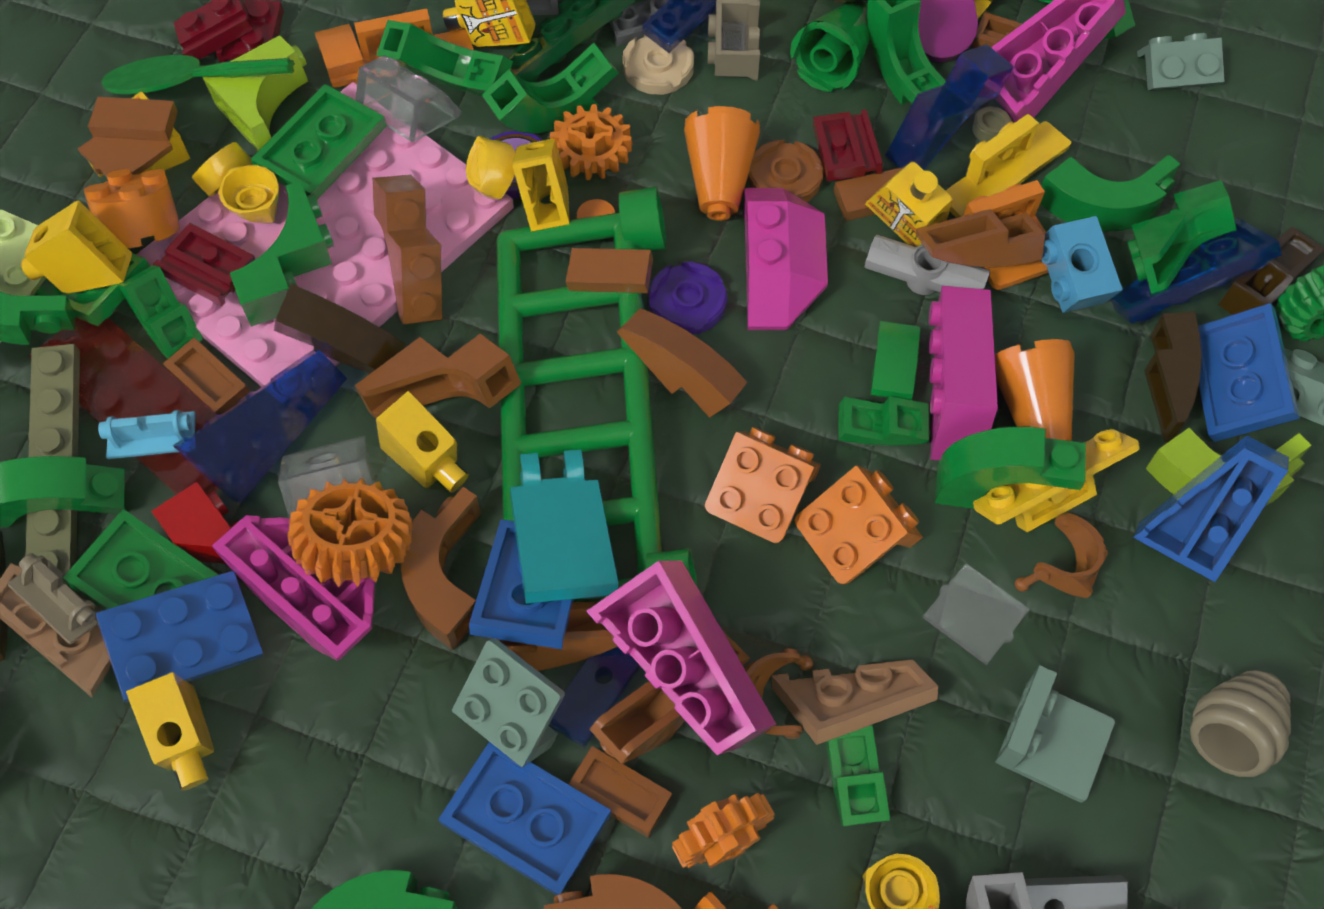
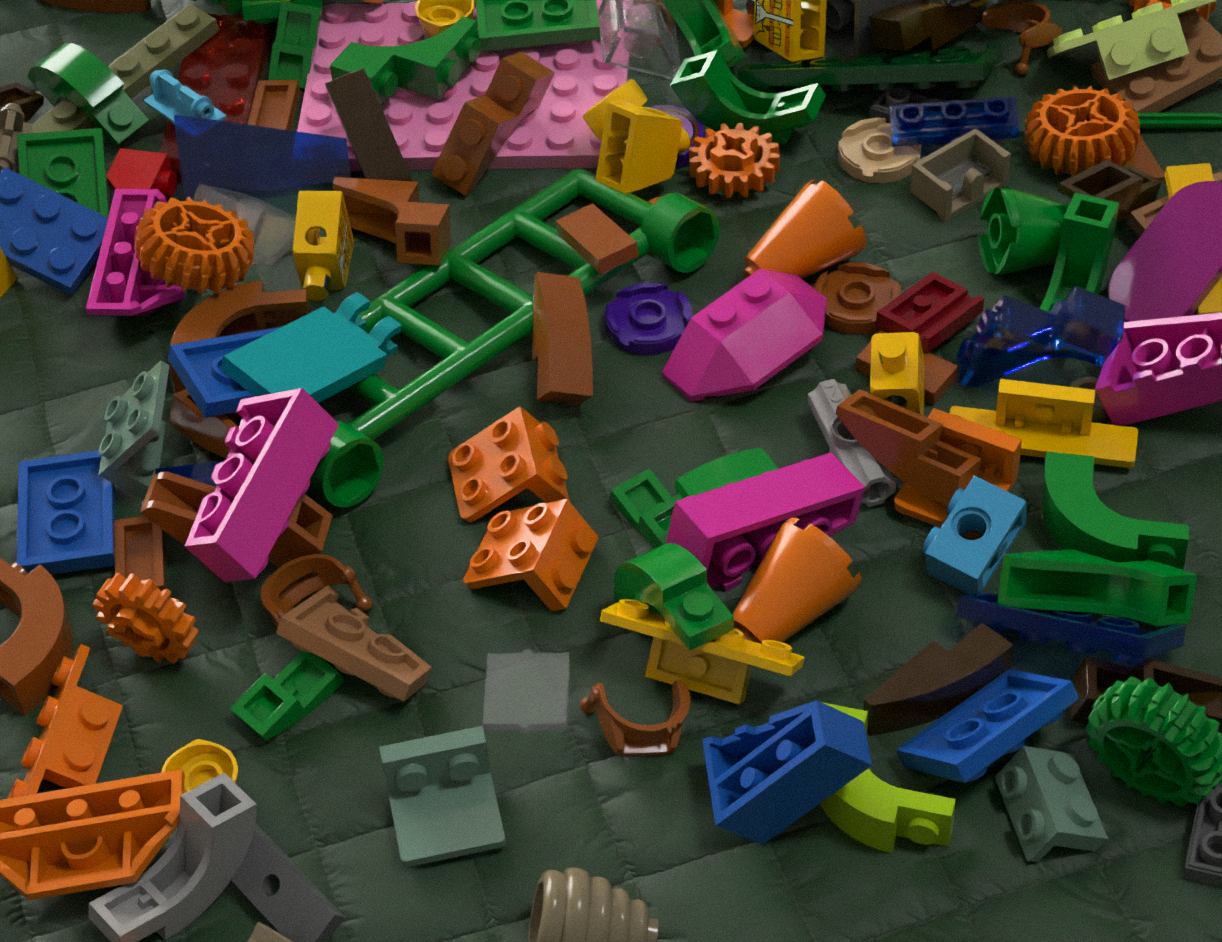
camera: 55 degrees right, 15 degrees down
dark red plate [153,223,255,306] -> none

